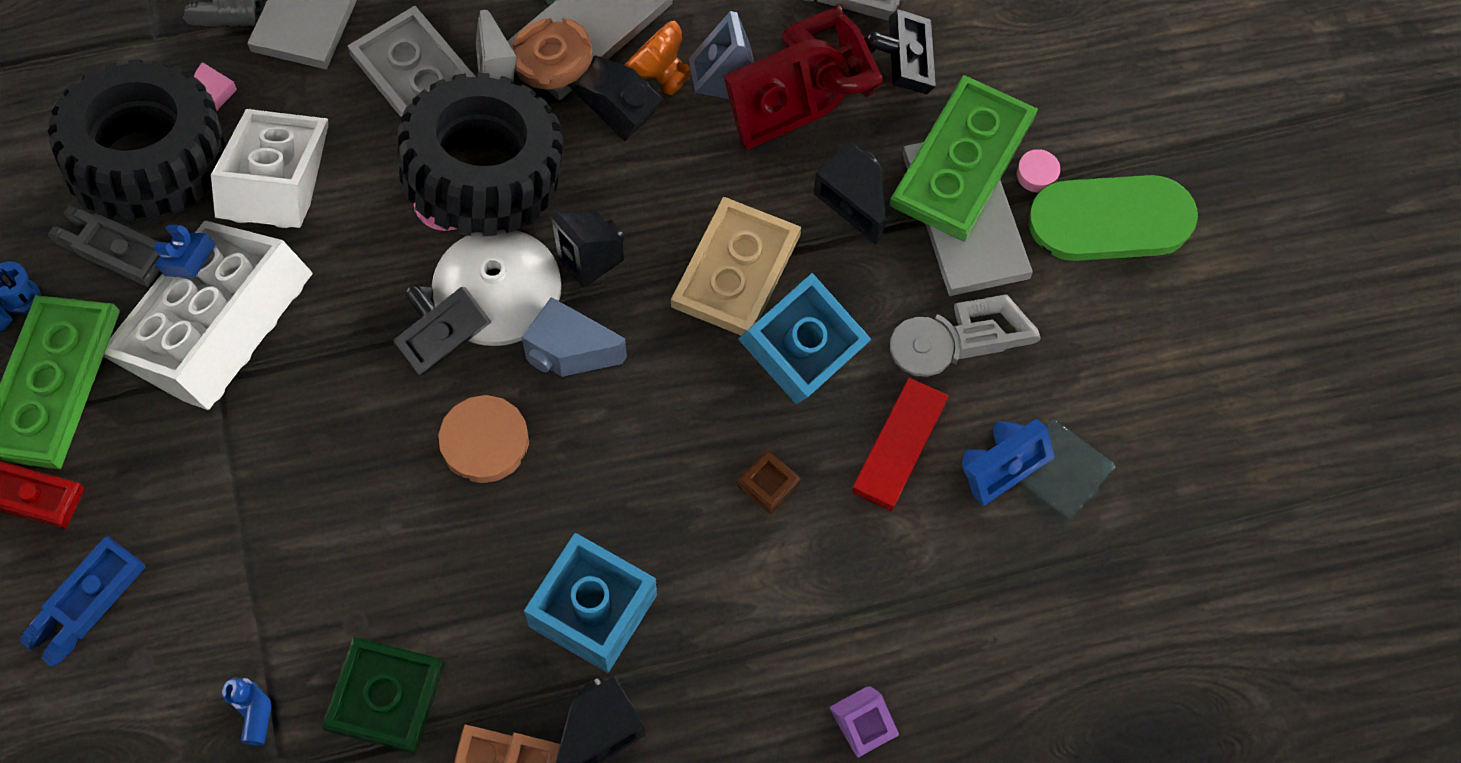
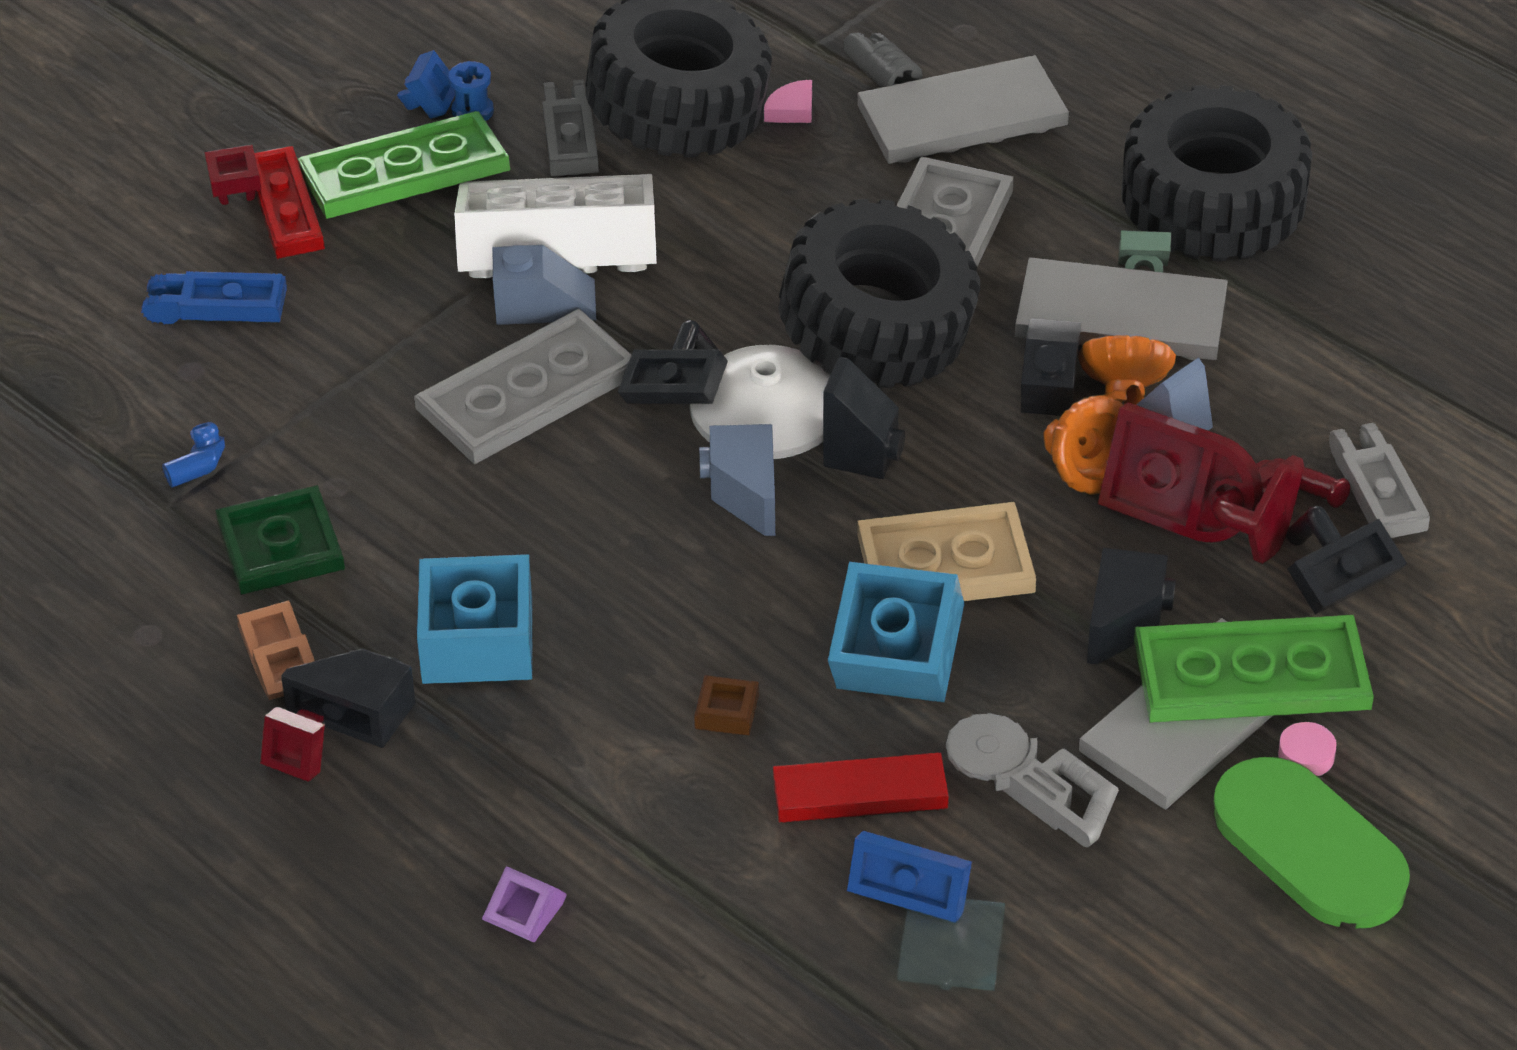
camera: 60 degrees right, 20 degrees down
blue tile [154,225,216,278] -> none
white slope [211,109,328,228] -> none
nougat tile [438,395,529,483] -> none
light grey slope [475,10,517,80] -> none
nougat tile [512,18,593,90] -> none
none -> light grey tile [414,309,631,464]
none -> sand blue slope [492,245,596,325]
none -> orange hair [1043,395,1123,495]

